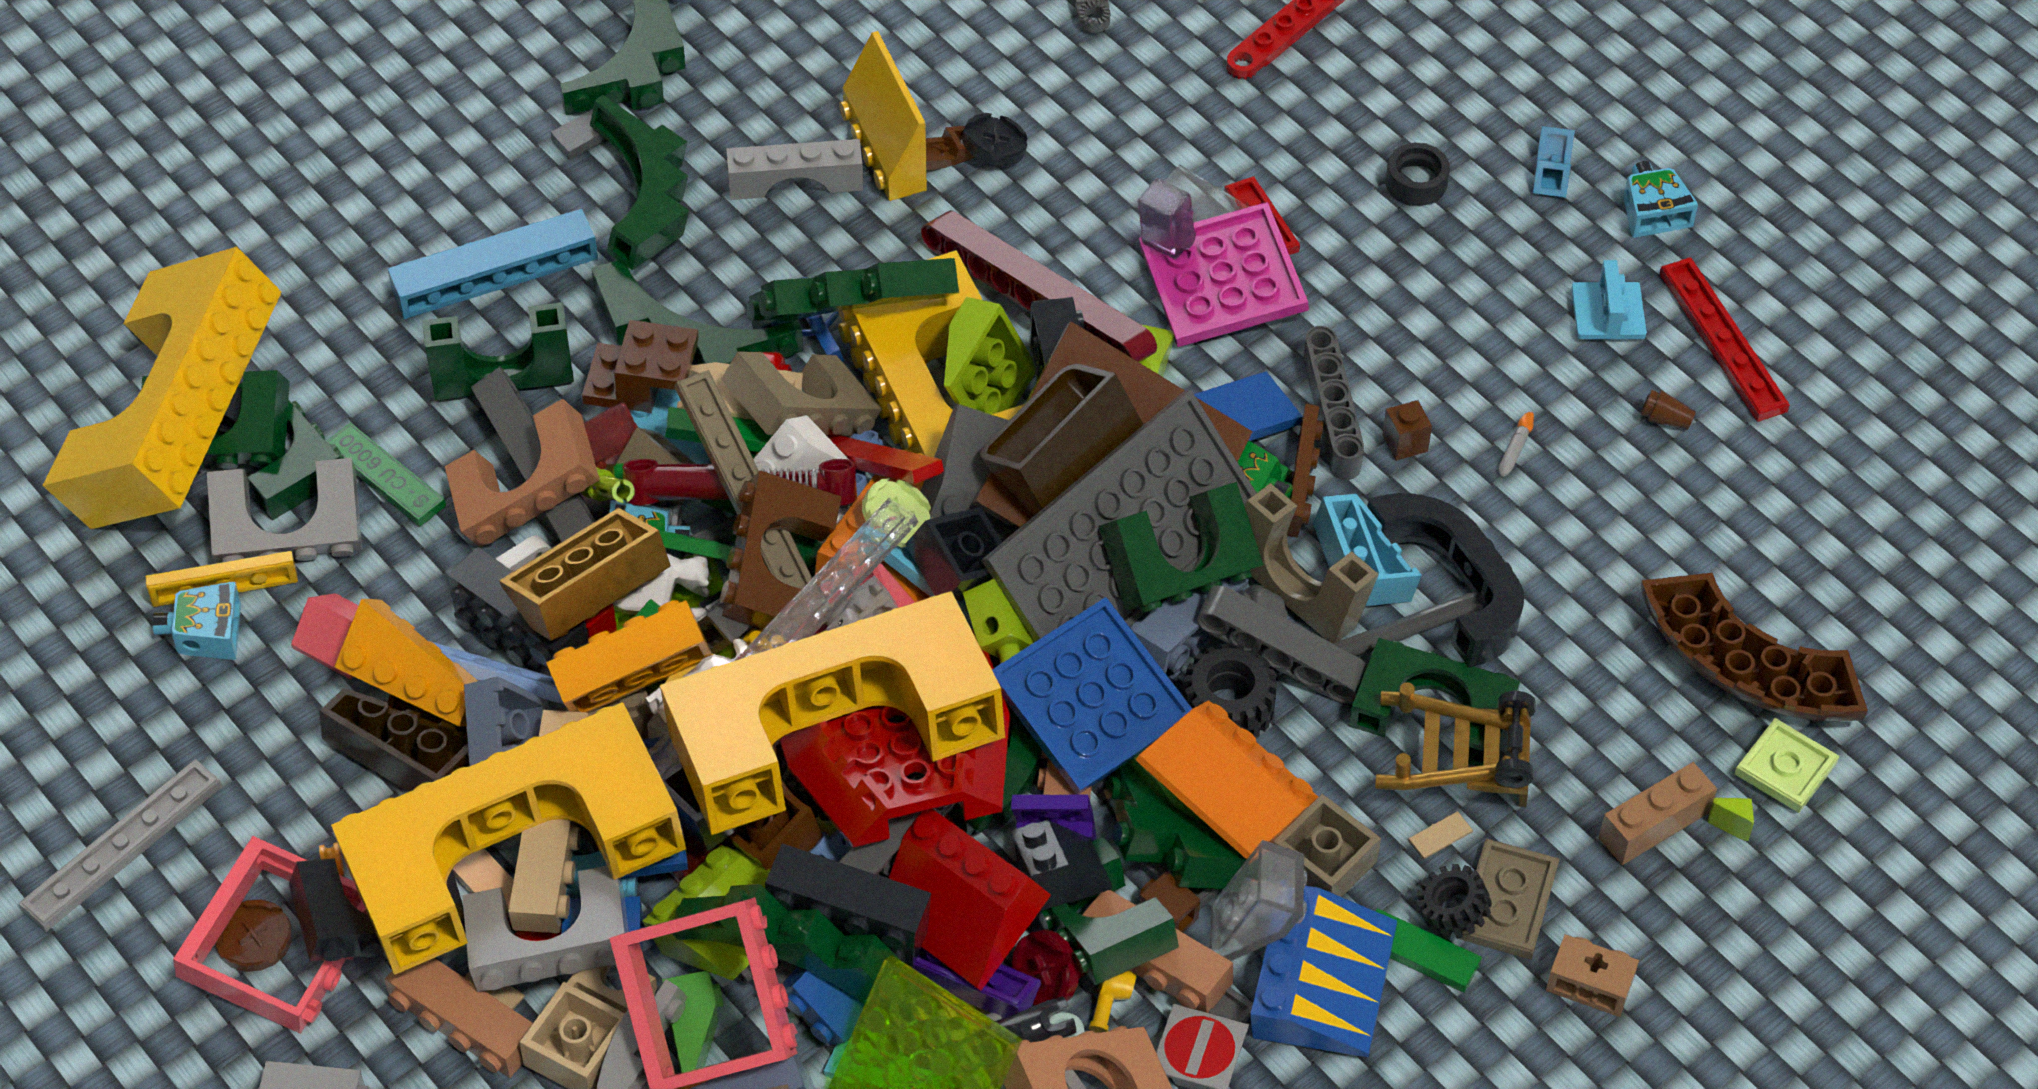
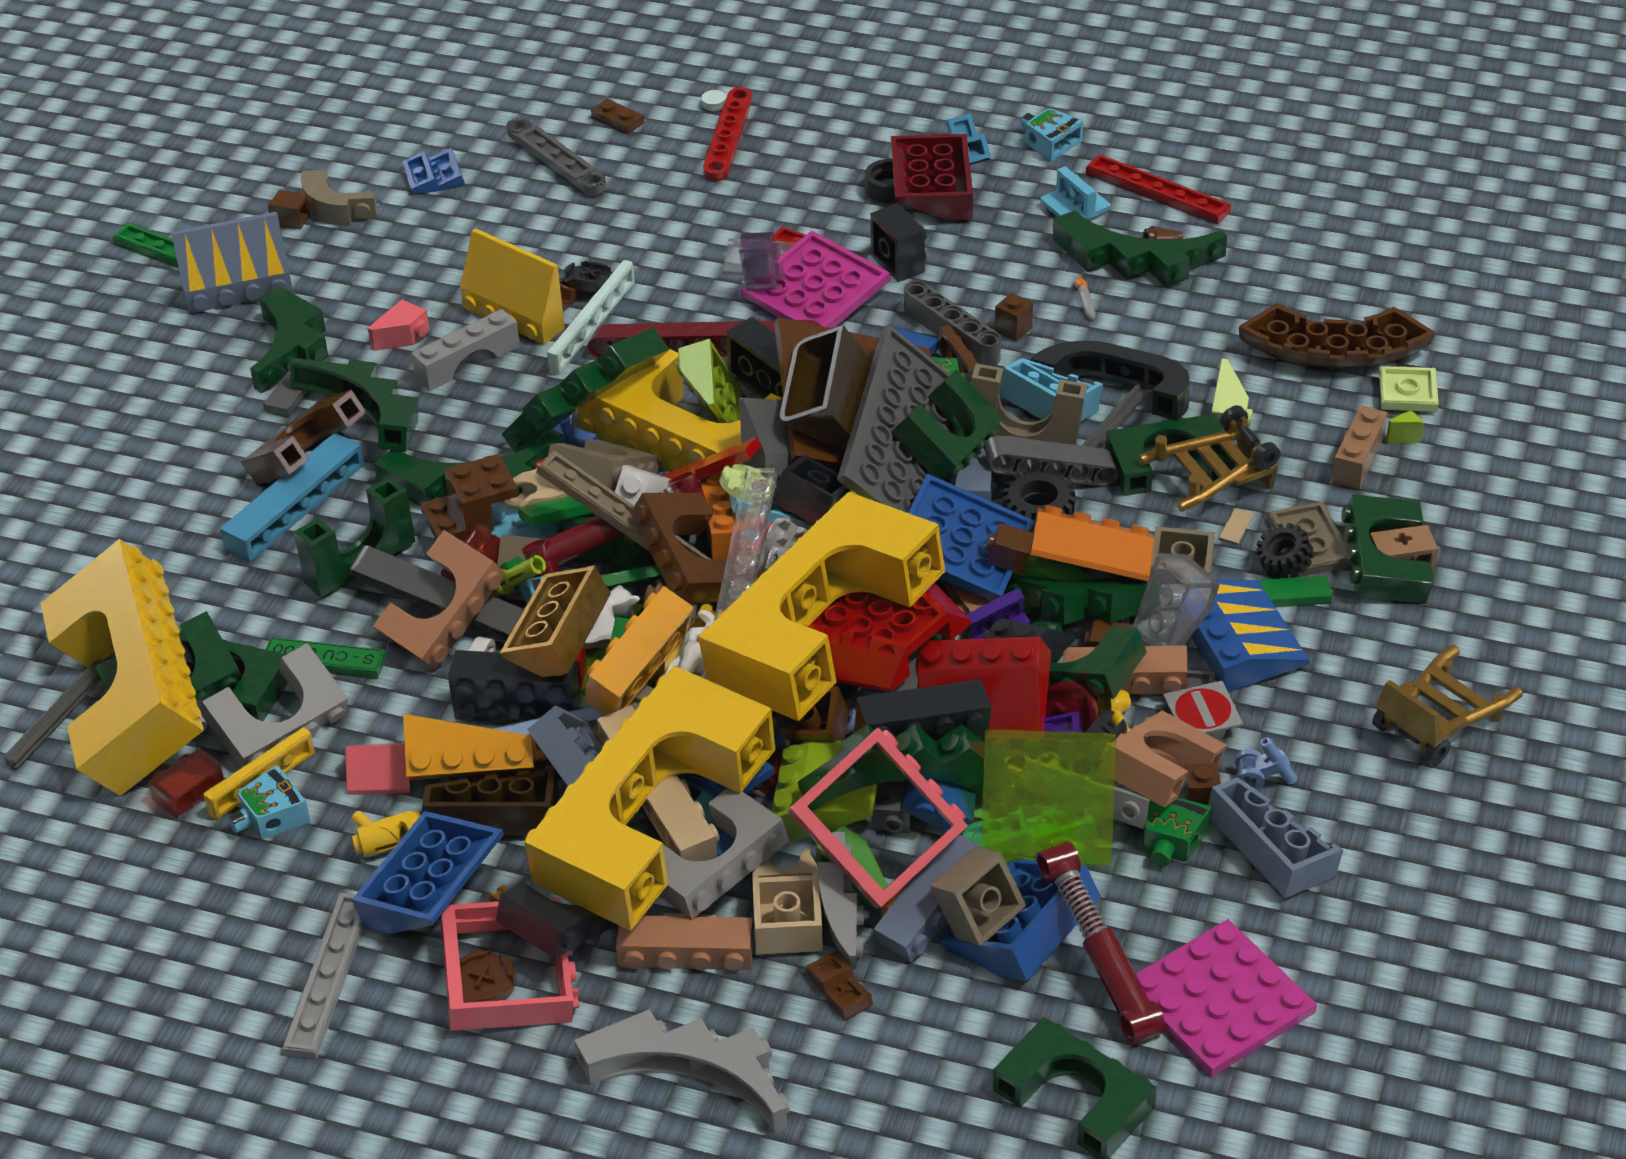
camera: 30 degrees left, 10 degrees down
none -> dark grey axle [4,659,104,769]
none -> clear red brick [148,748,224,818]
none -> reddish brown arch [241,390,367,485]
none -> yellow piece [351,811,421,858]
none -> blue slope [352,811,504,934]
none -> coral slope [368,300,430,351]
none -> light aqua tile [547,260,635,375]
none -> black brick [870,203,927,283]
none -> dark red slope [891,134,973,221]
none -> reddish brown brick [985,523,1034,573]
none -> dark green arch [1053,210,1227,288]
none -> yellowish green slope [1211,358,1253,430]
none -> dark green arch [1341,494,1434,604]

